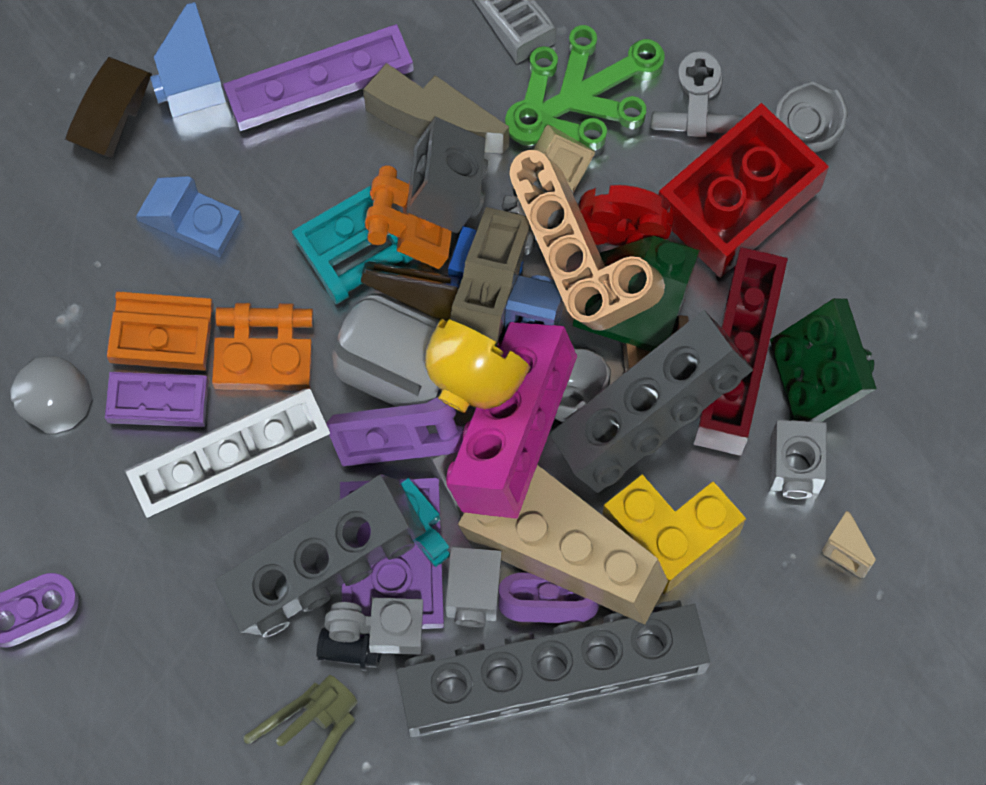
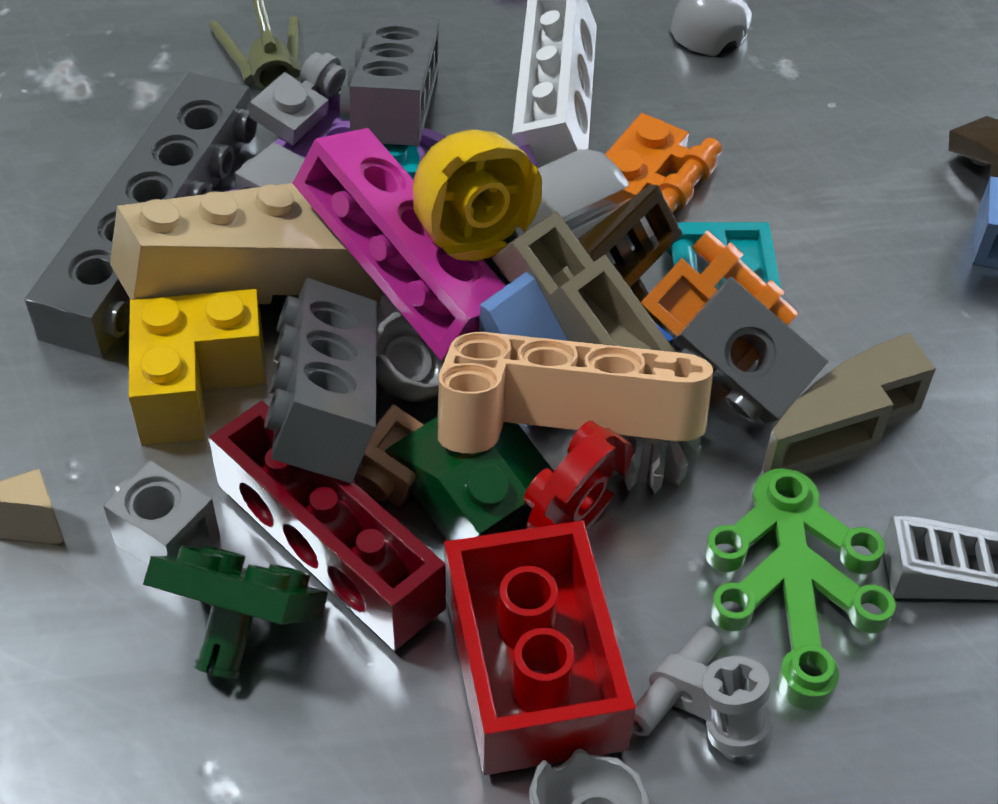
camera: 120 degrees right, 20 degrees down
medium lavender plate [105,372,209,427] -> none
orange plate [107,291,214,371] -> none
medium blue slope [136,176,242,257] -> none
medium lavender plate [223,24,414,131] -> none
tan slope [533,125,595,193] -> none

